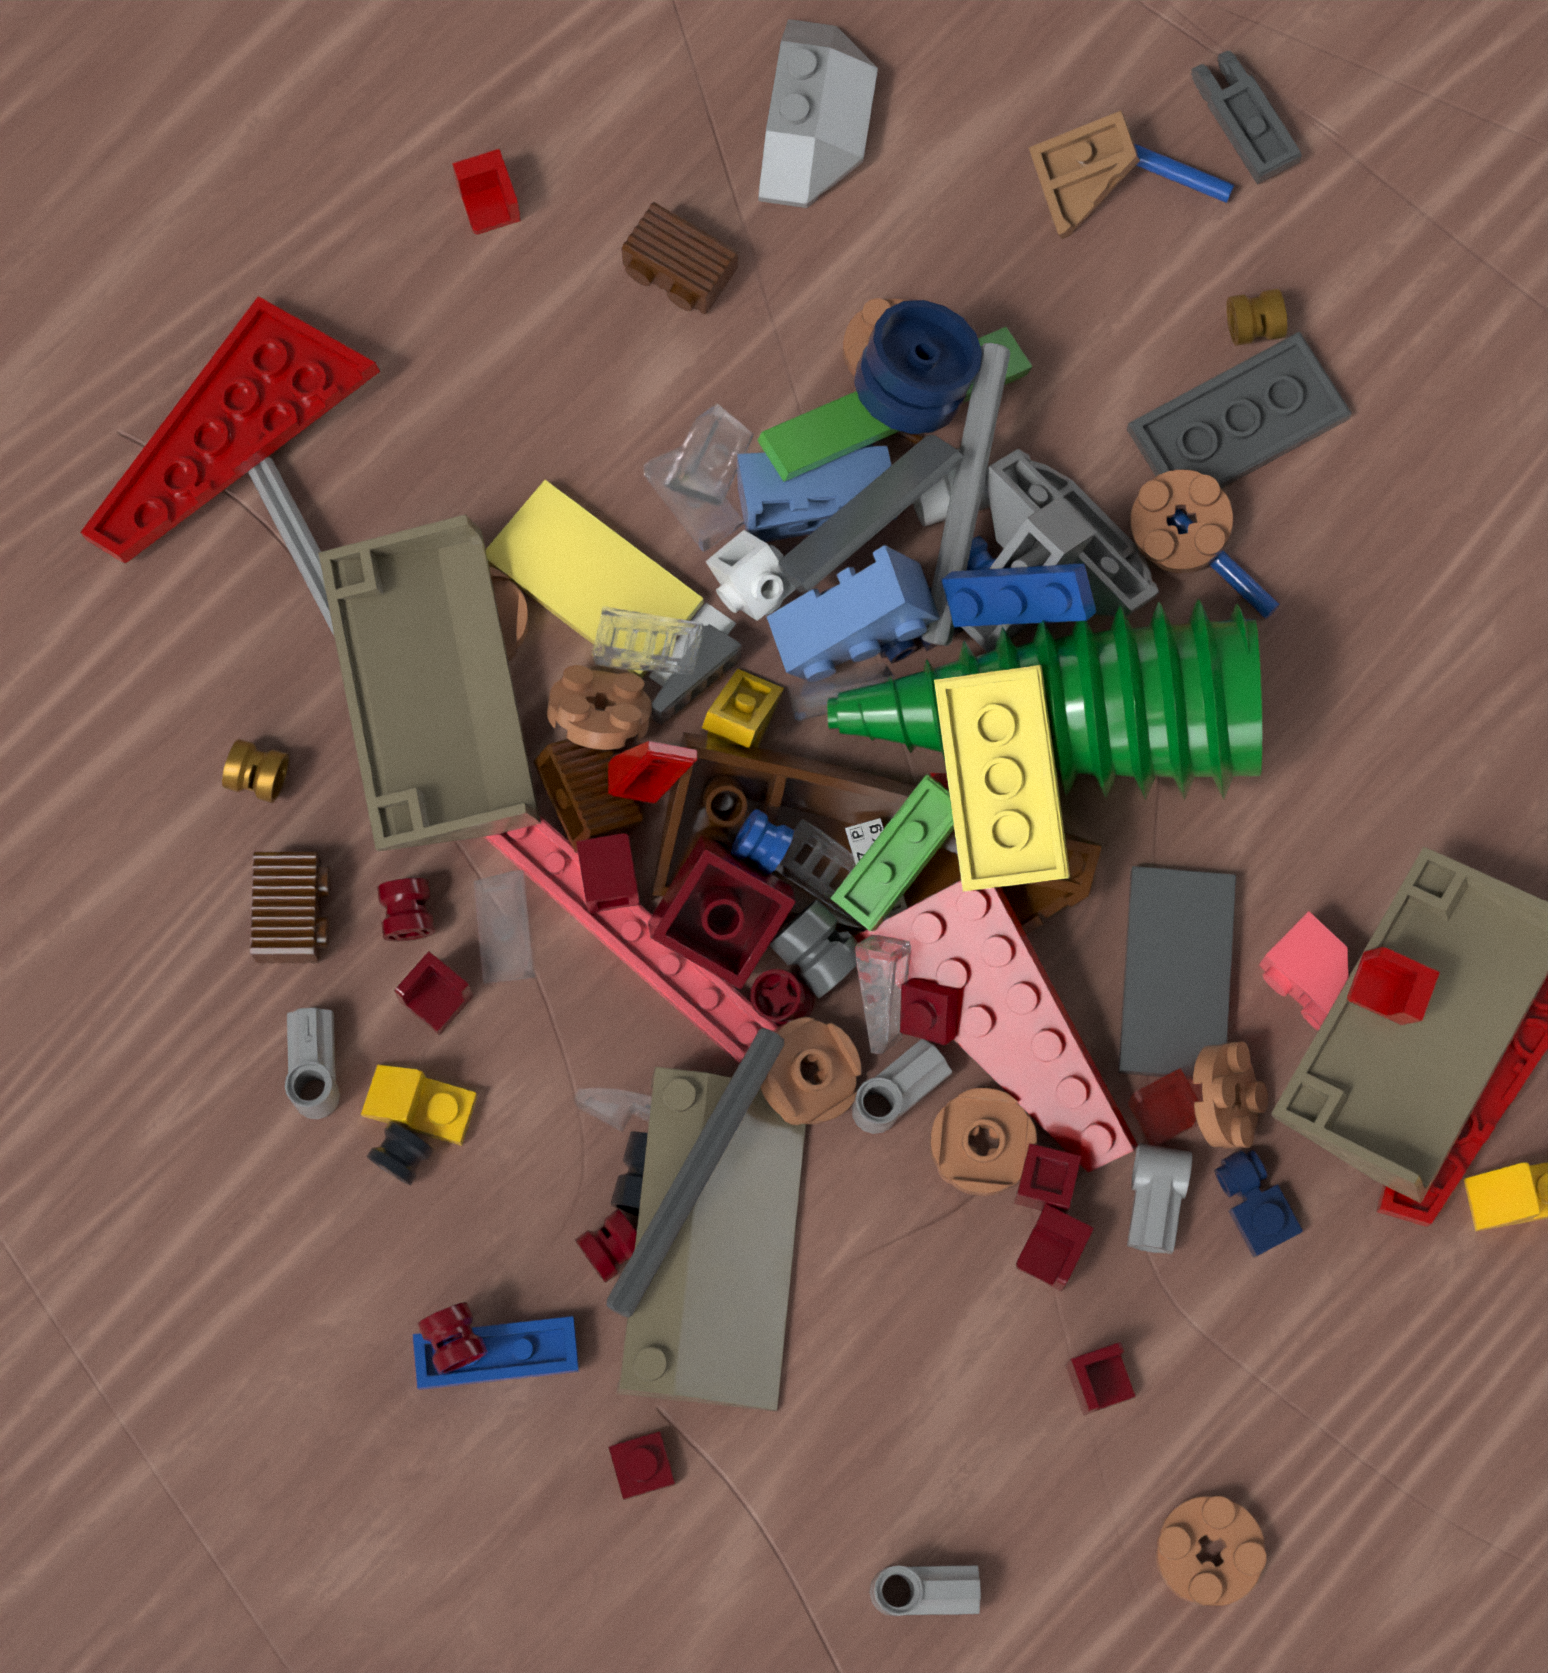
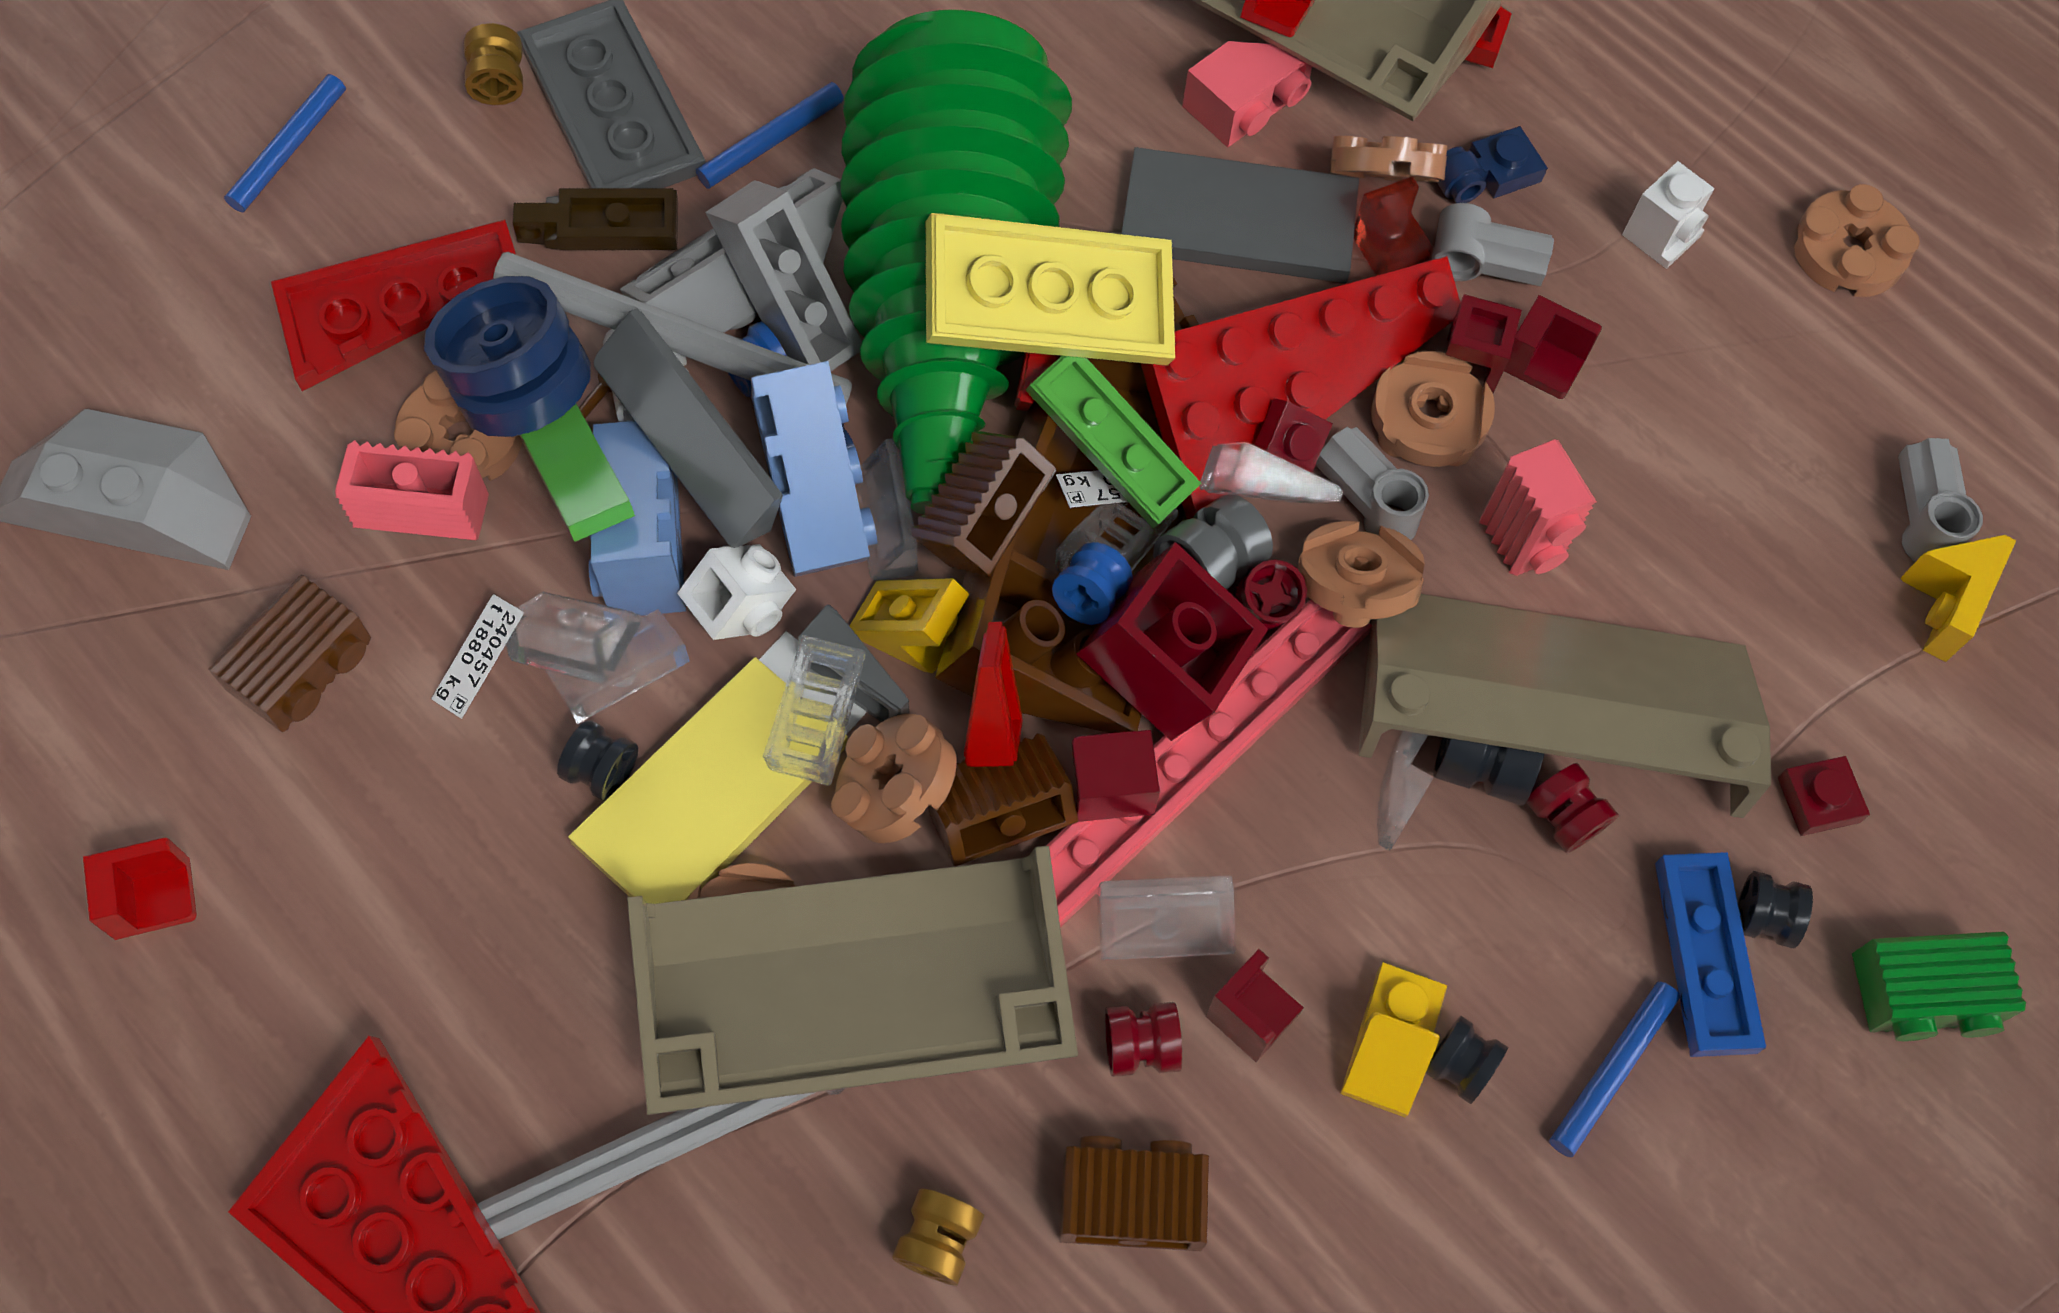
camera: 90 degrees left, 10 degrees down
light grey piece [285,1007,340,1119] -> none
dark red wheel [417,1302,488,1375] -> none
dark grey axle [606,1028,784,1318] -> none
blue plate [941,563,1097,627] -> none
medium nougat wing [1029,110,1140,239] -> none
dark red panel [1065,1342,1136,1416] -> none
nougat plate [1131,470,1233,573] -> none
dark grey hinge [1191,50,1302,185] -> none
none -> red wing [271,220,516,391]
none -> coral brick [335,440,489,540]
none -> white sticker [431,594,524,719]
none -> dark brown hinge [513,188,678,250]
none -> black wheel [557,720,638,801]
none -> reddish brown brick [911,431,1056,577]
none -> coral brick [1479,439,1597,576]
none -> blue bar [1549,981,1680,1157]
none -> white brick [1622,161,1715,269]
none -> black wheel [1738,871,1813,949]
none -> green brick [1852,931,2026,1042]
none -> yellow slope [1901,535,2016,662]

